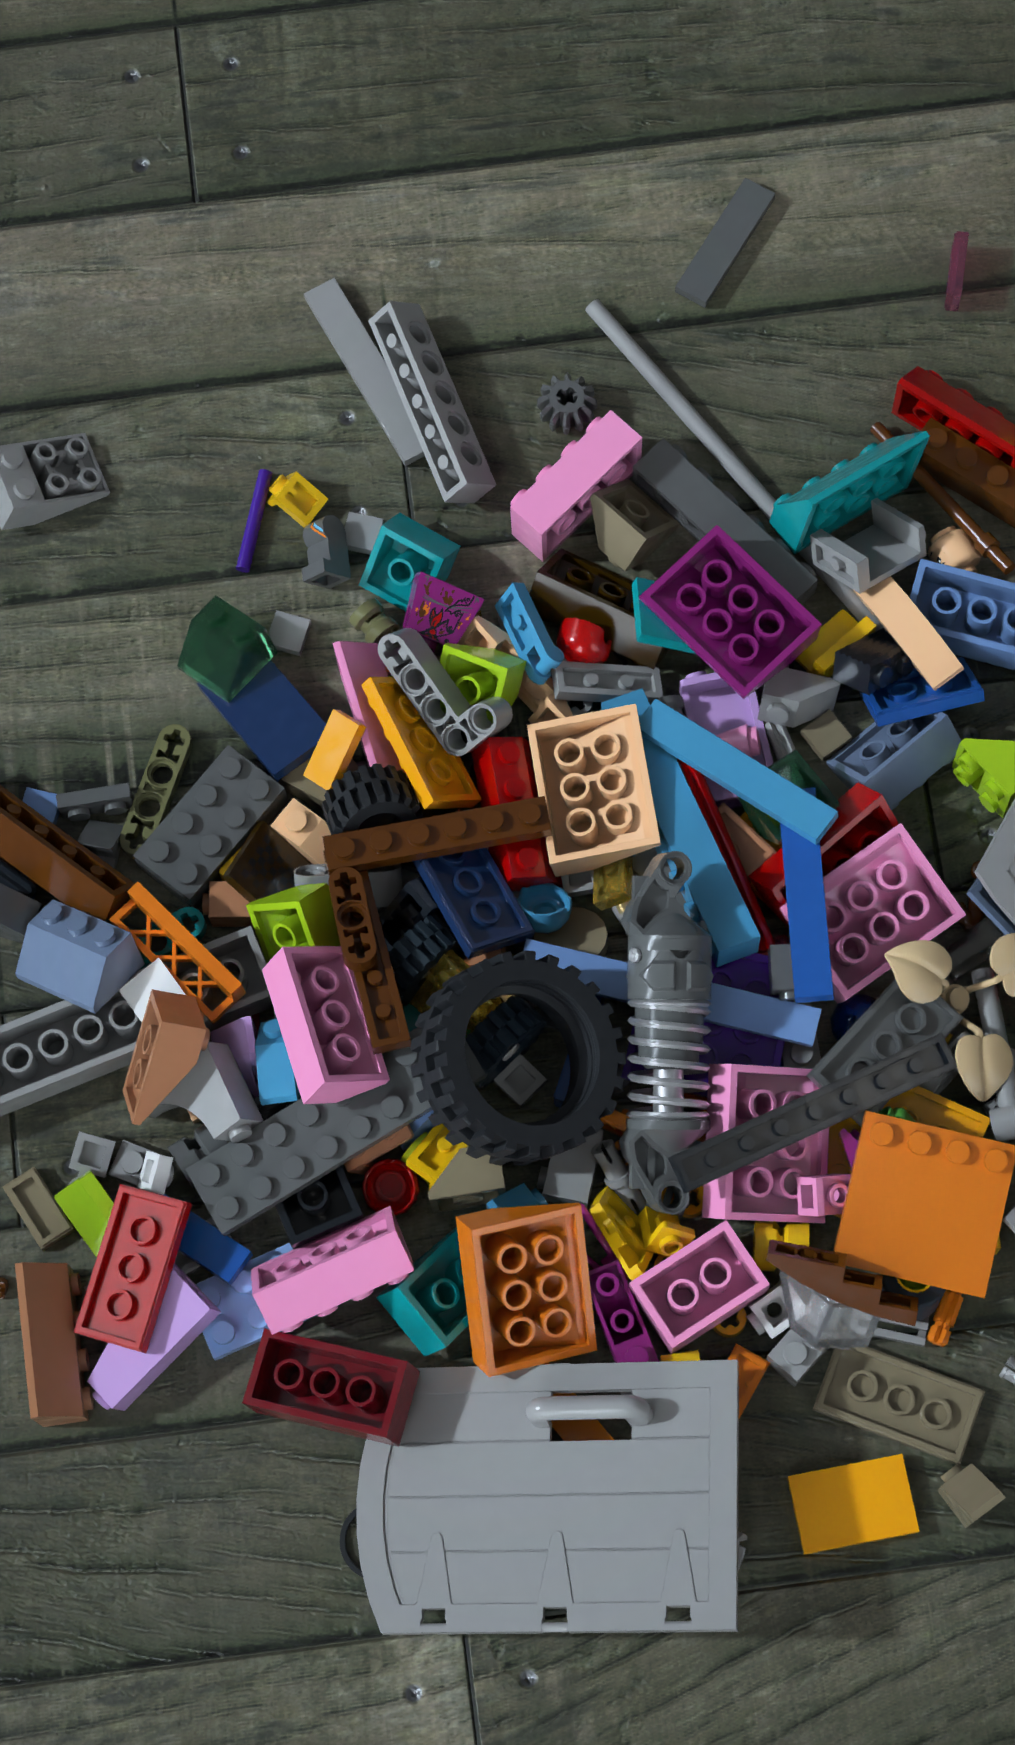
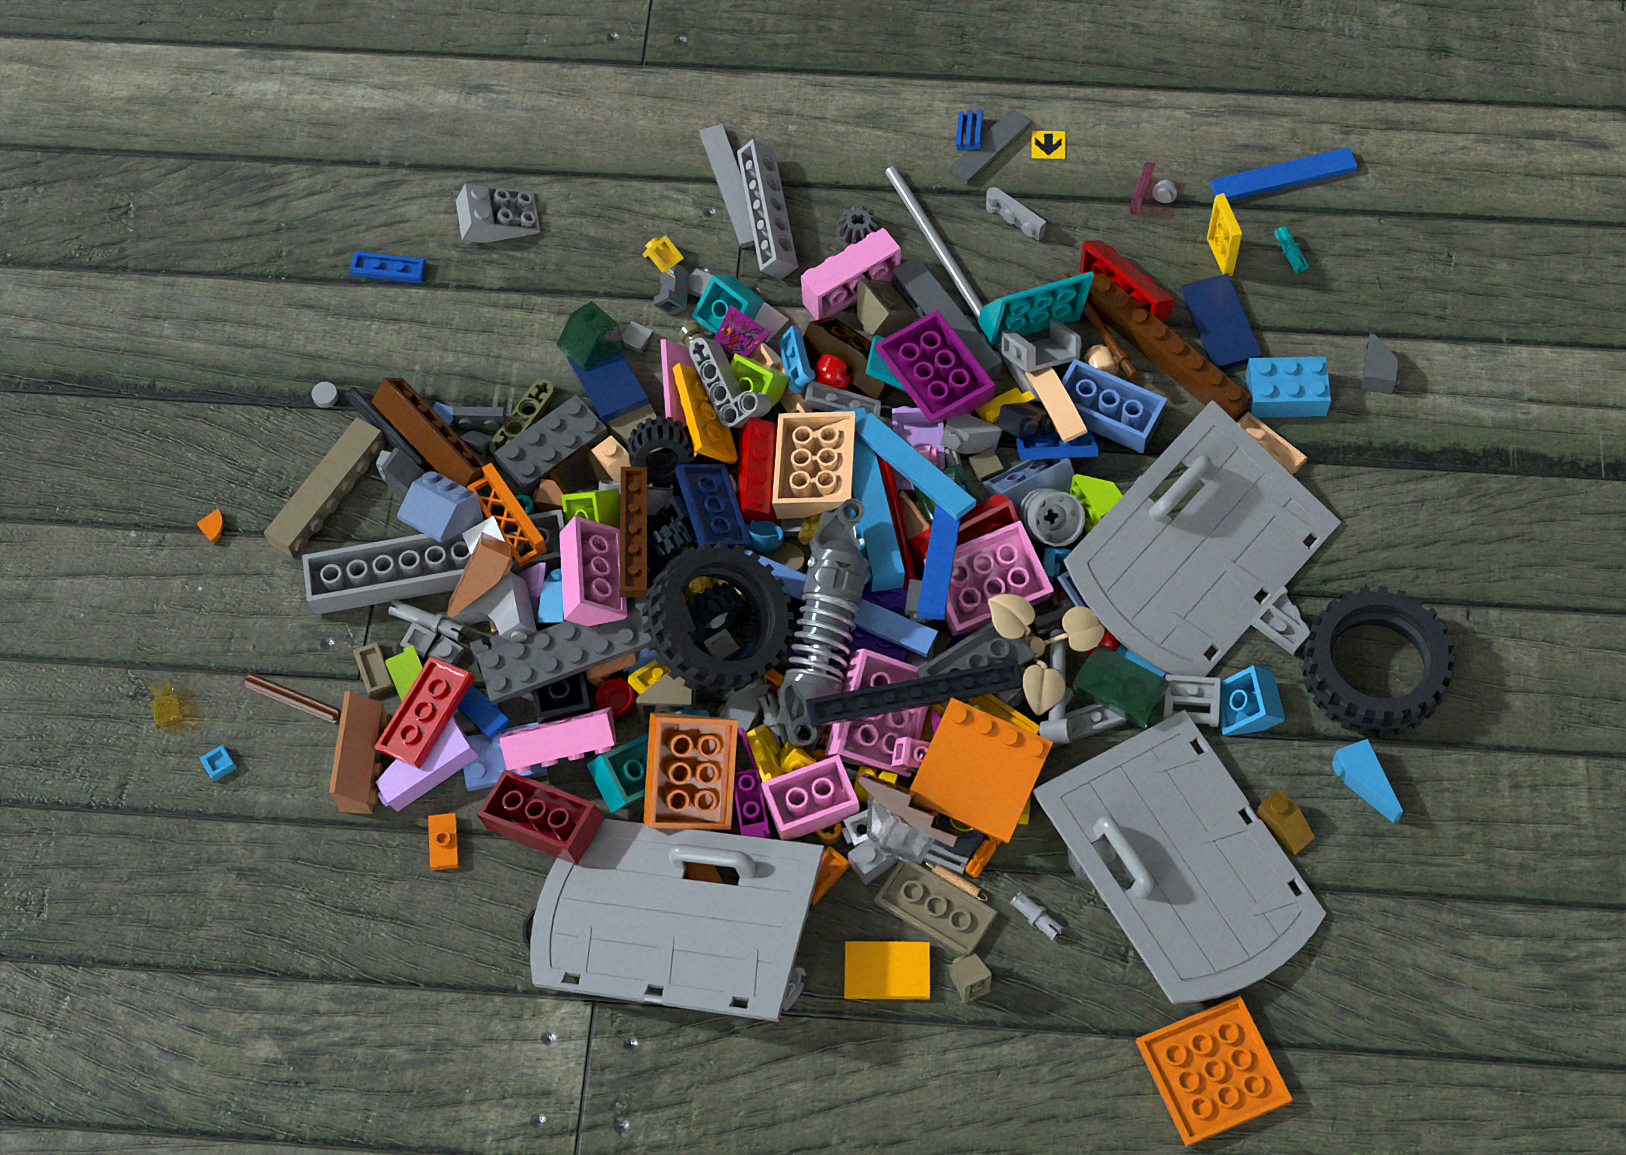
camera: 10 degrees right, 10 degrees down
white plate [137,1151,174,1195] -> none
dark purple bar [236,469,273,573] -> none
light orange tile [303,709,367,790] -> none
reddish brown plate [322,796,552,875] -> none
reddish brown beam [328,867,377,972] -> none
none -> light grey pin [389,599,466,642]
none -> orange plate [428,813,459,871]
none -> white sticker [754,302,789,342]
none -> light nougat piece [926,862,987,901]
none -> blue tile [956,109,984,151]
none -> light grey plate [986,187,1046,241]
none -> light grey wheel [1018,488,1085,546]
none -> yellow sticker [1032,131,1065,159]
none -> dark azure bracket [1043,546,1071,586]
none -> light grey plate [1152,180,1177,203]

